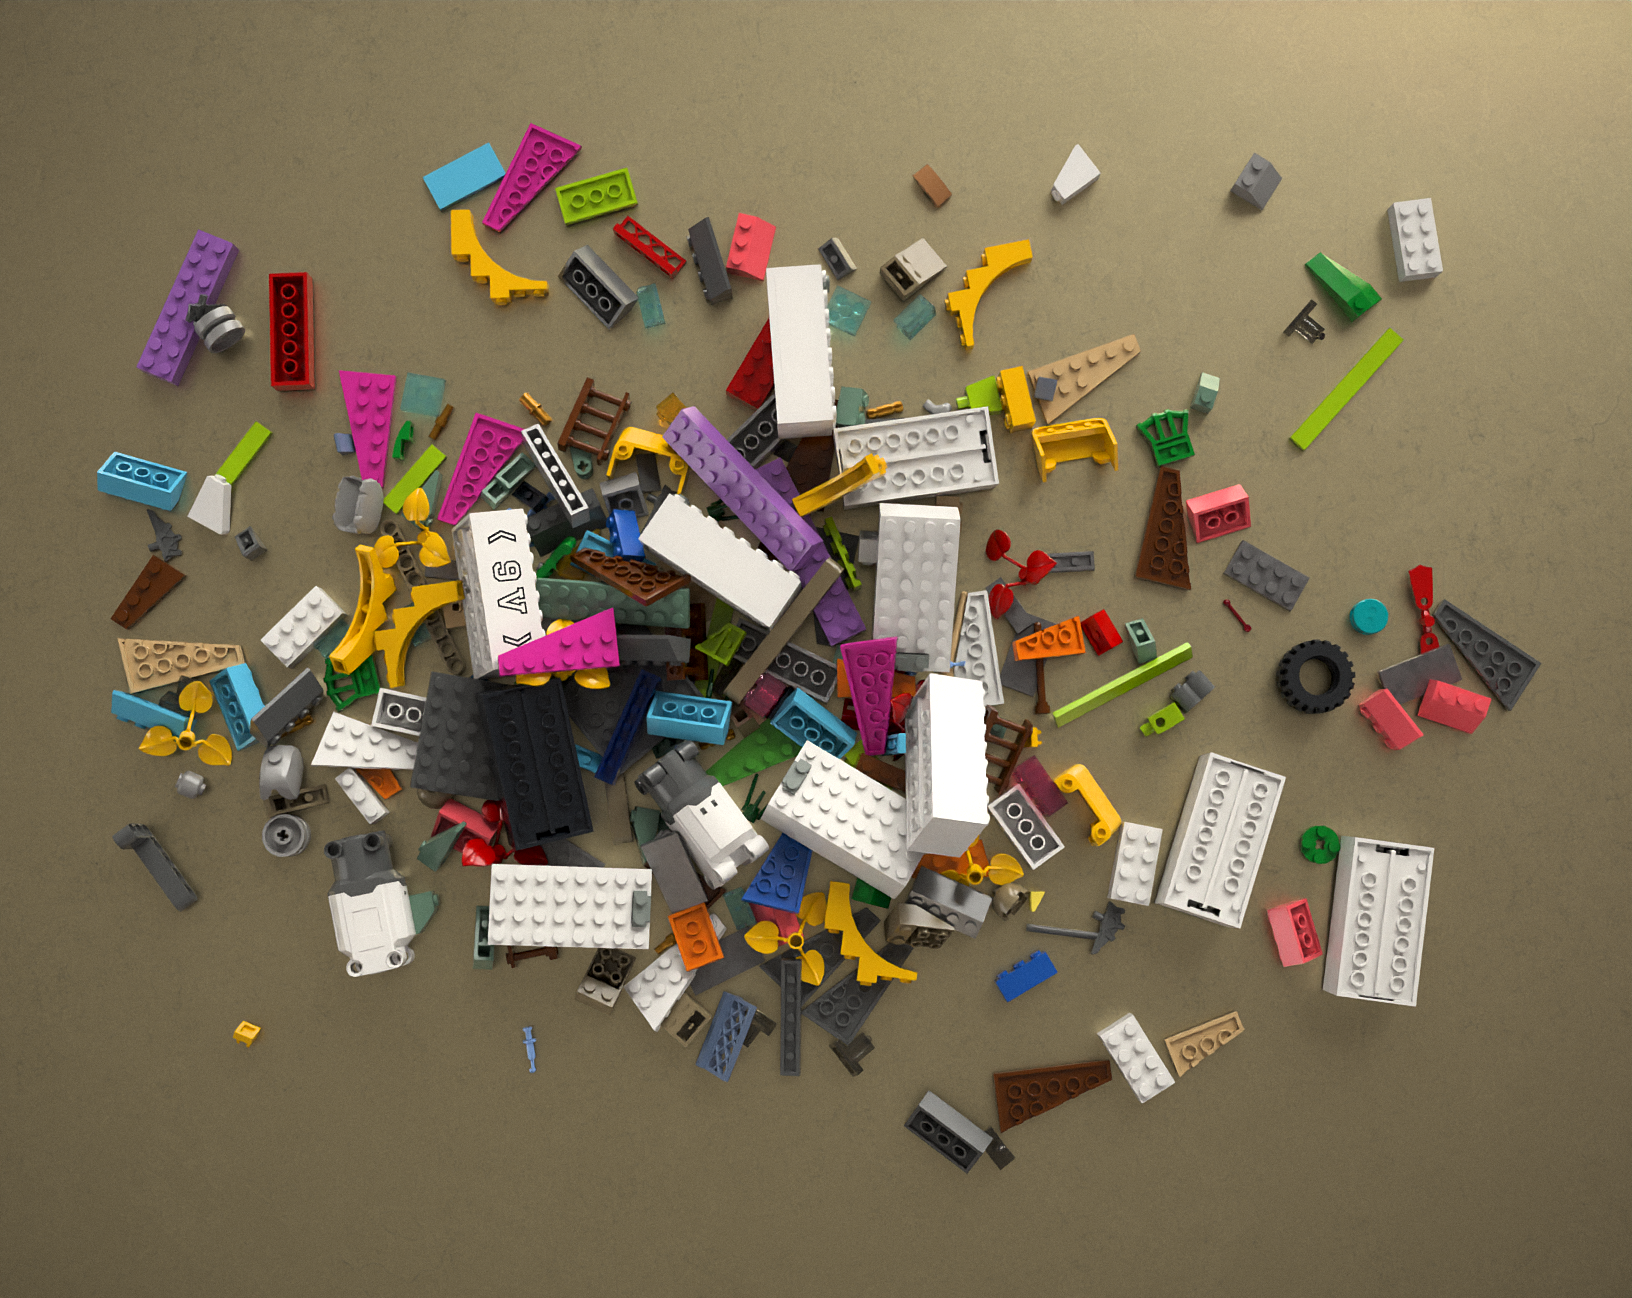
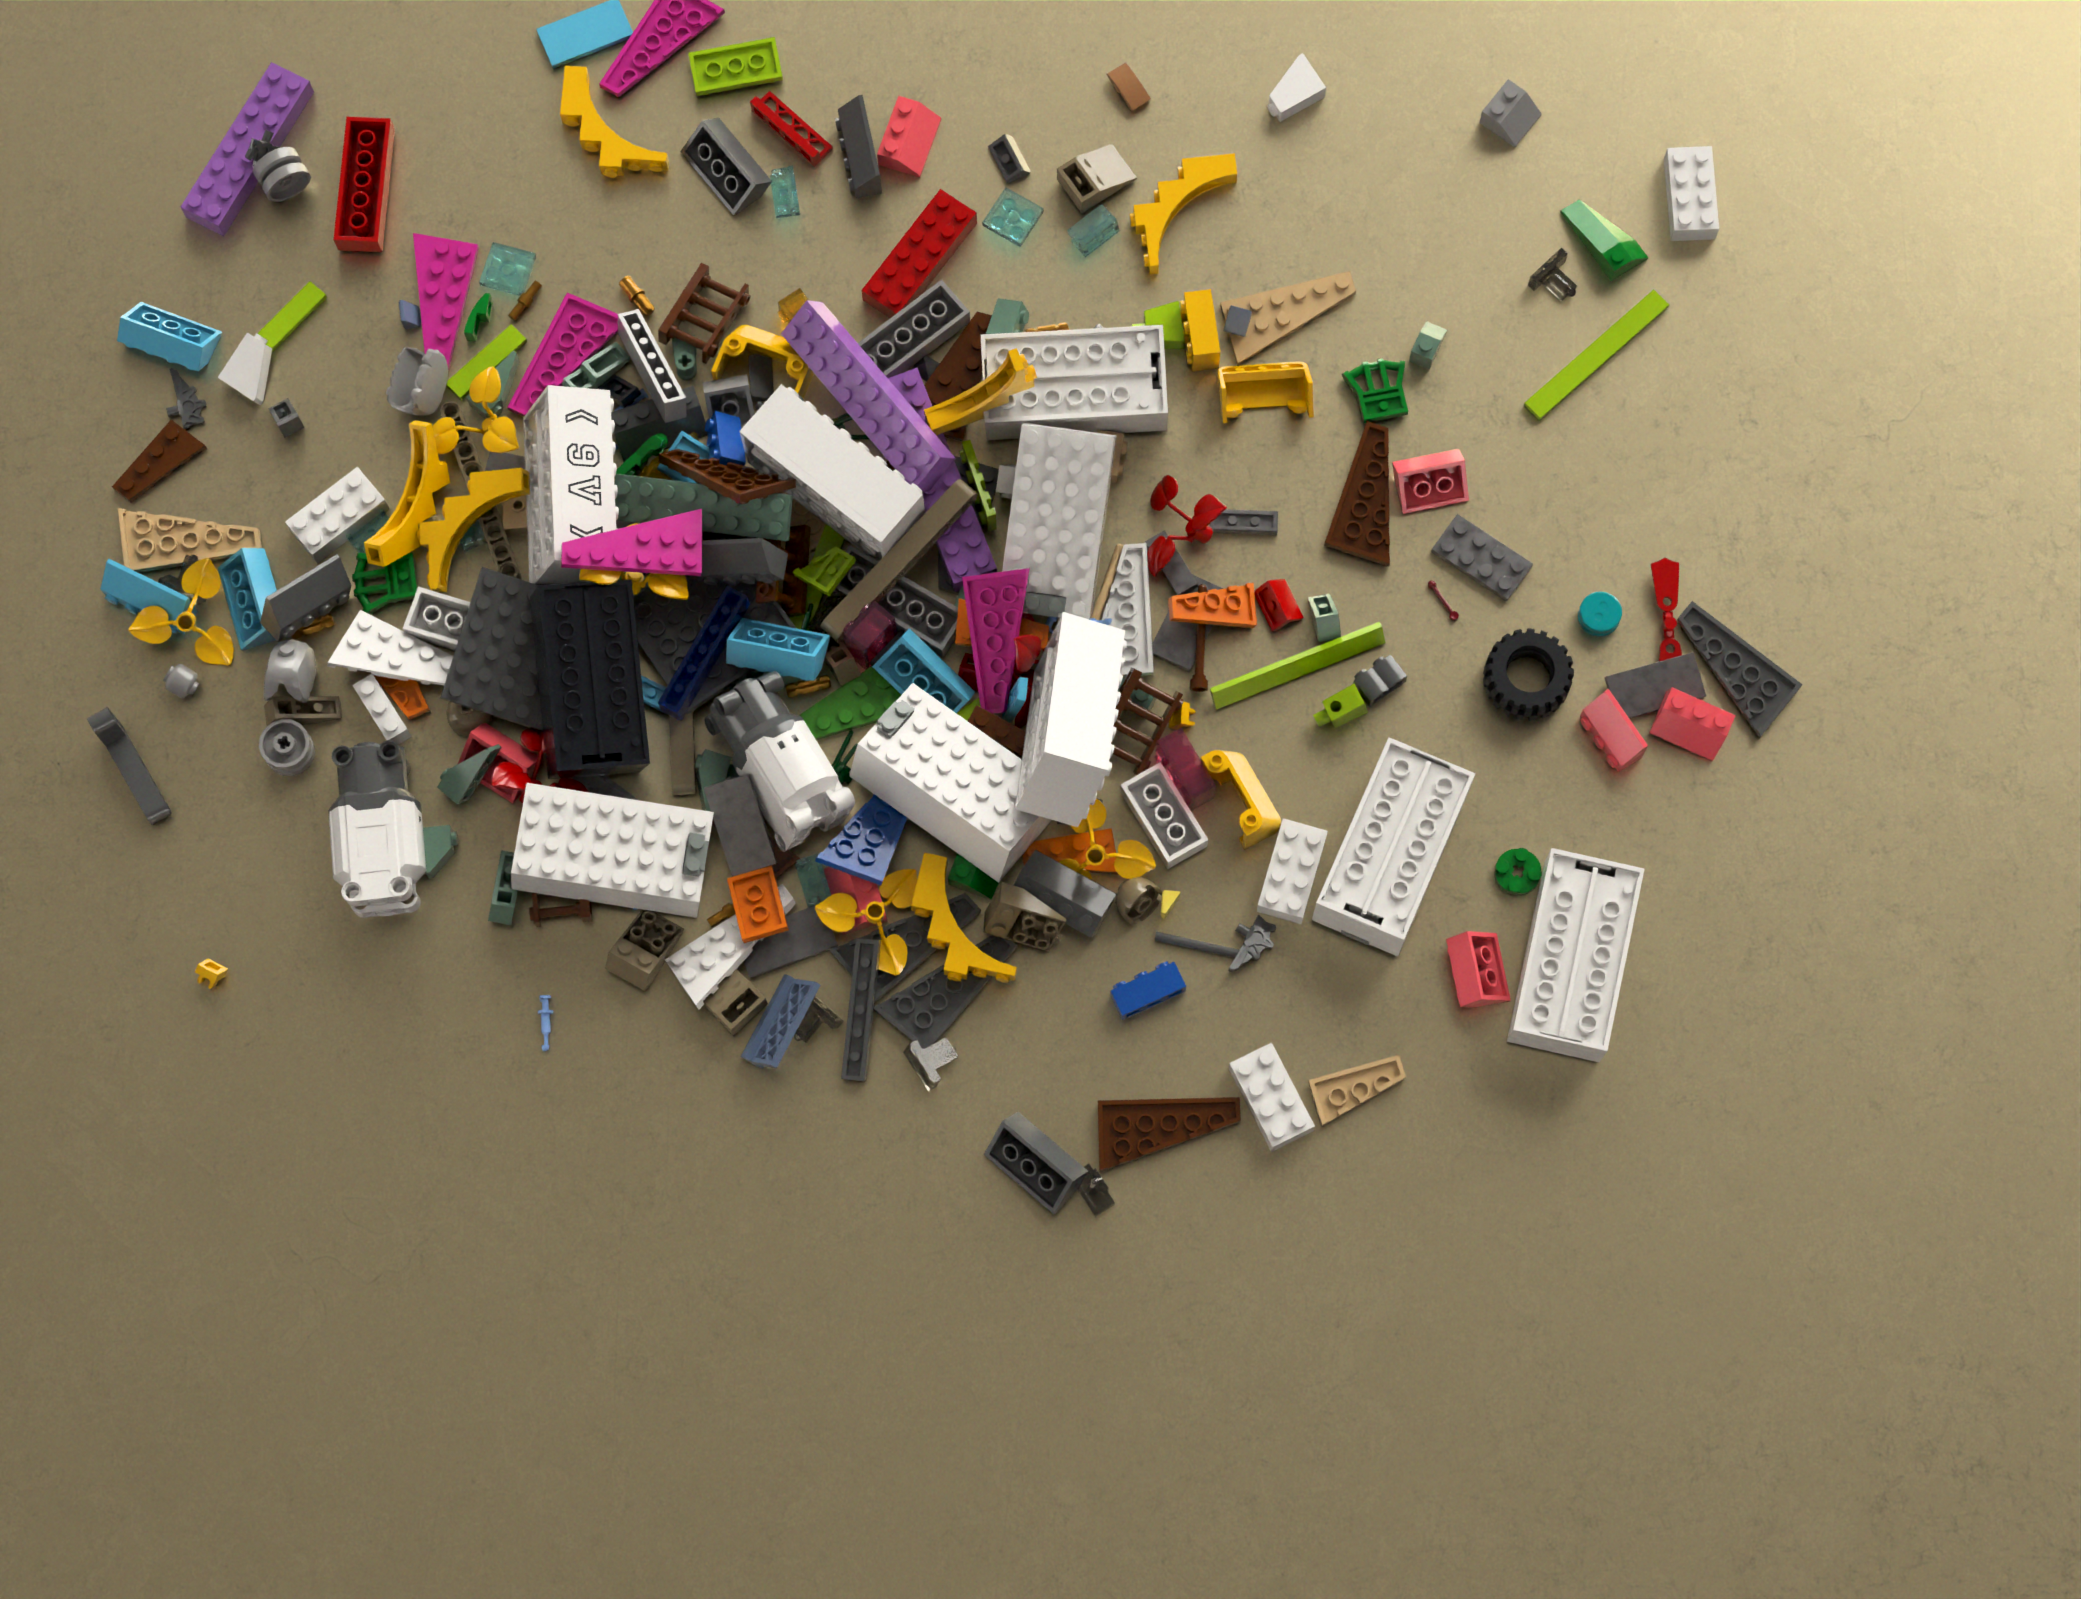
camera: 10 degrees right, 10 degrees down
white piece [766,264,837,439] -> none

